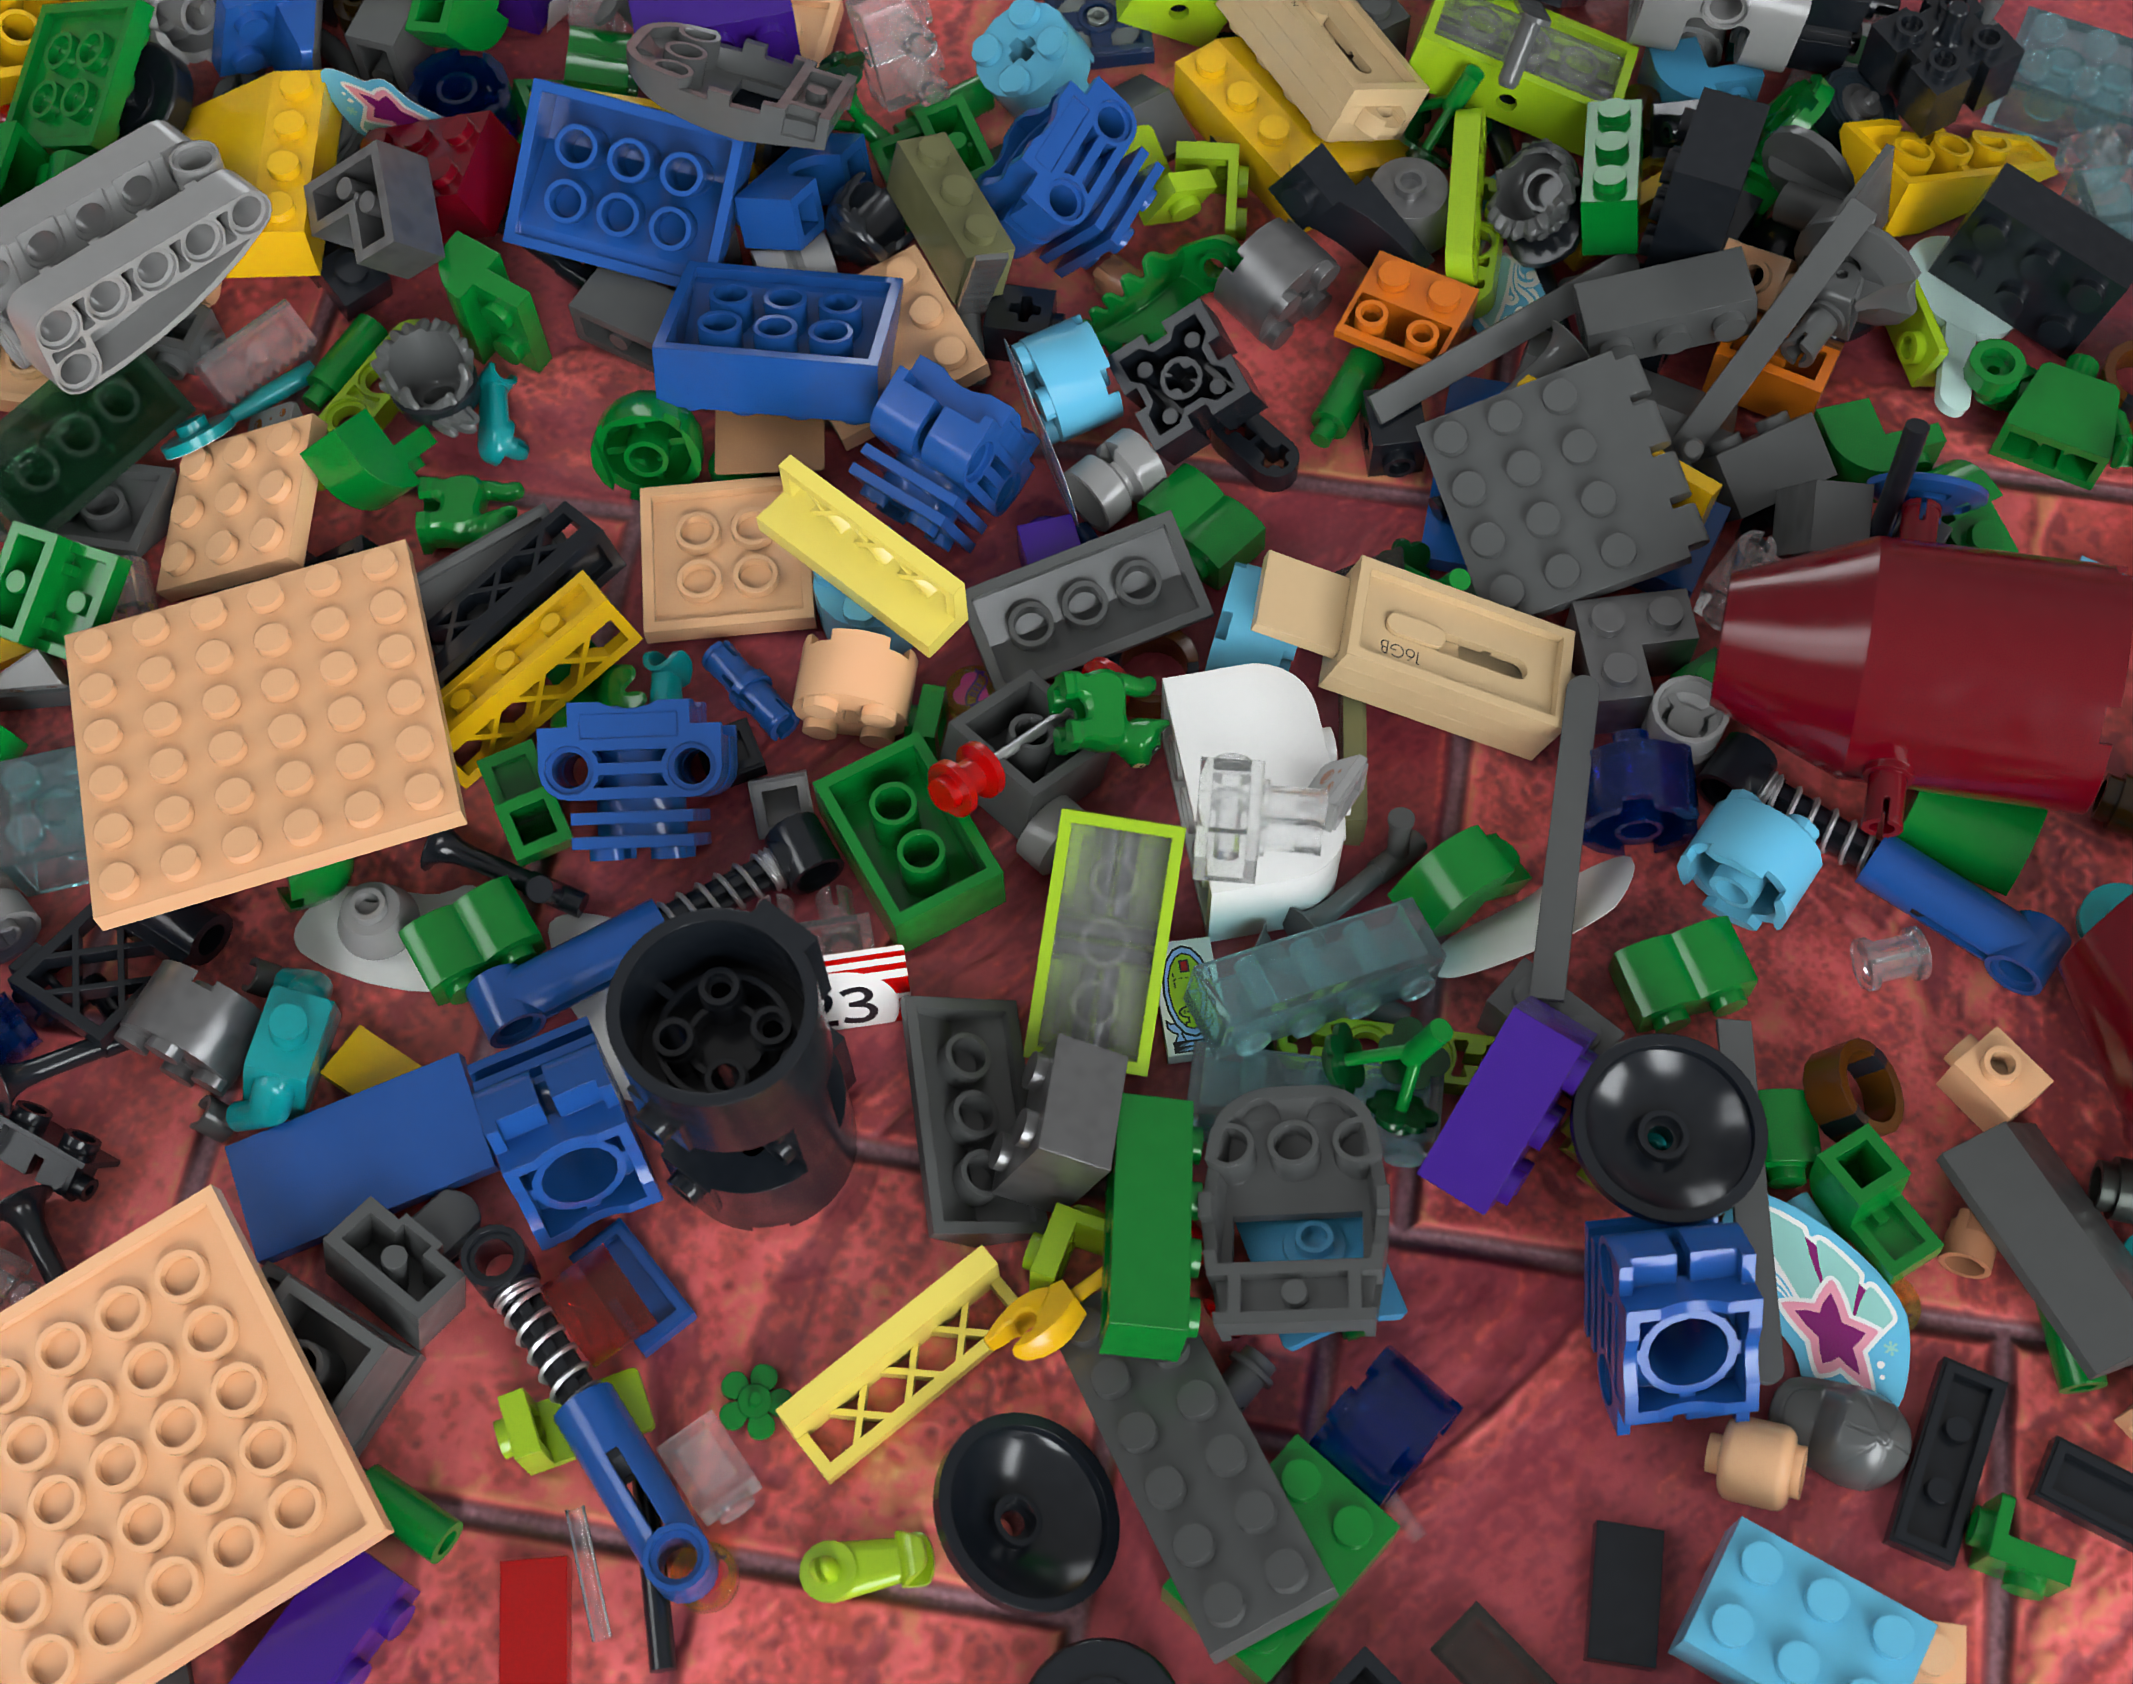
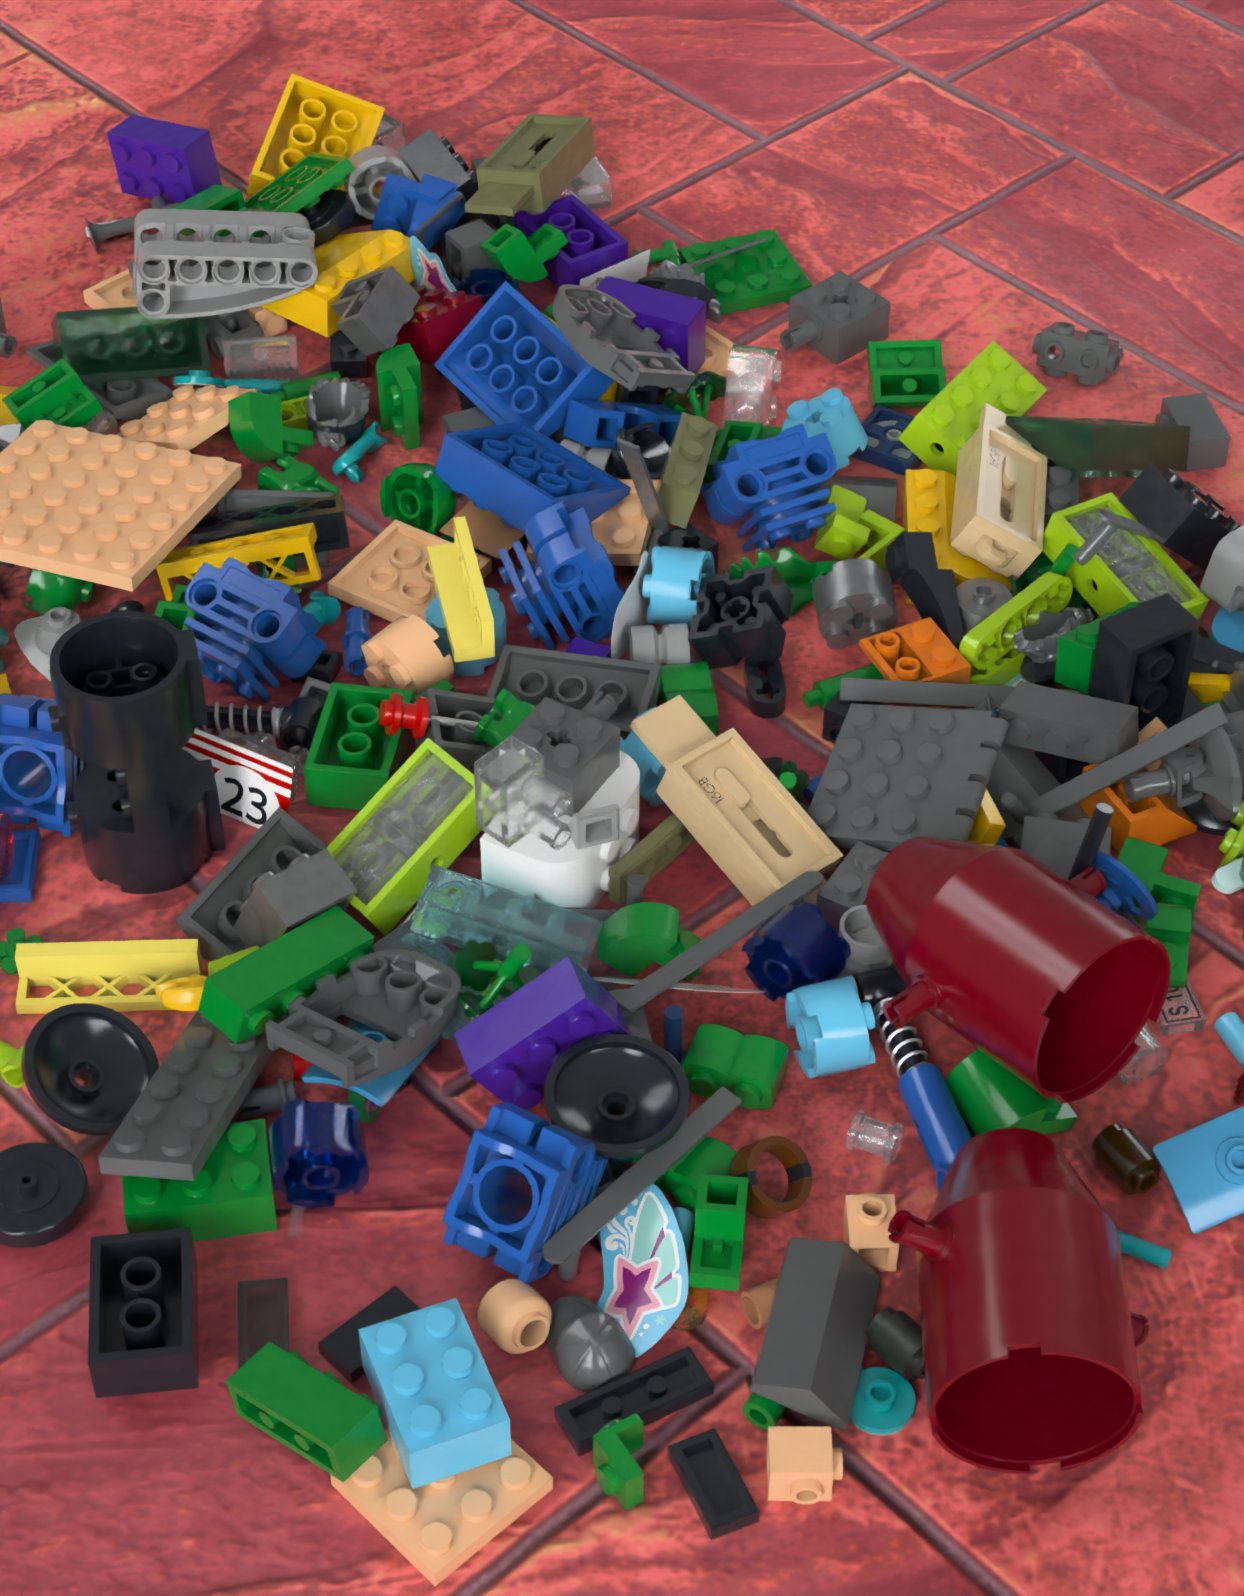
camera: 35 degrees right, 20 degrees down
none -> dark grey brick [498,691,620,817]
none -> dark blue piece [663,1005,687,1067]

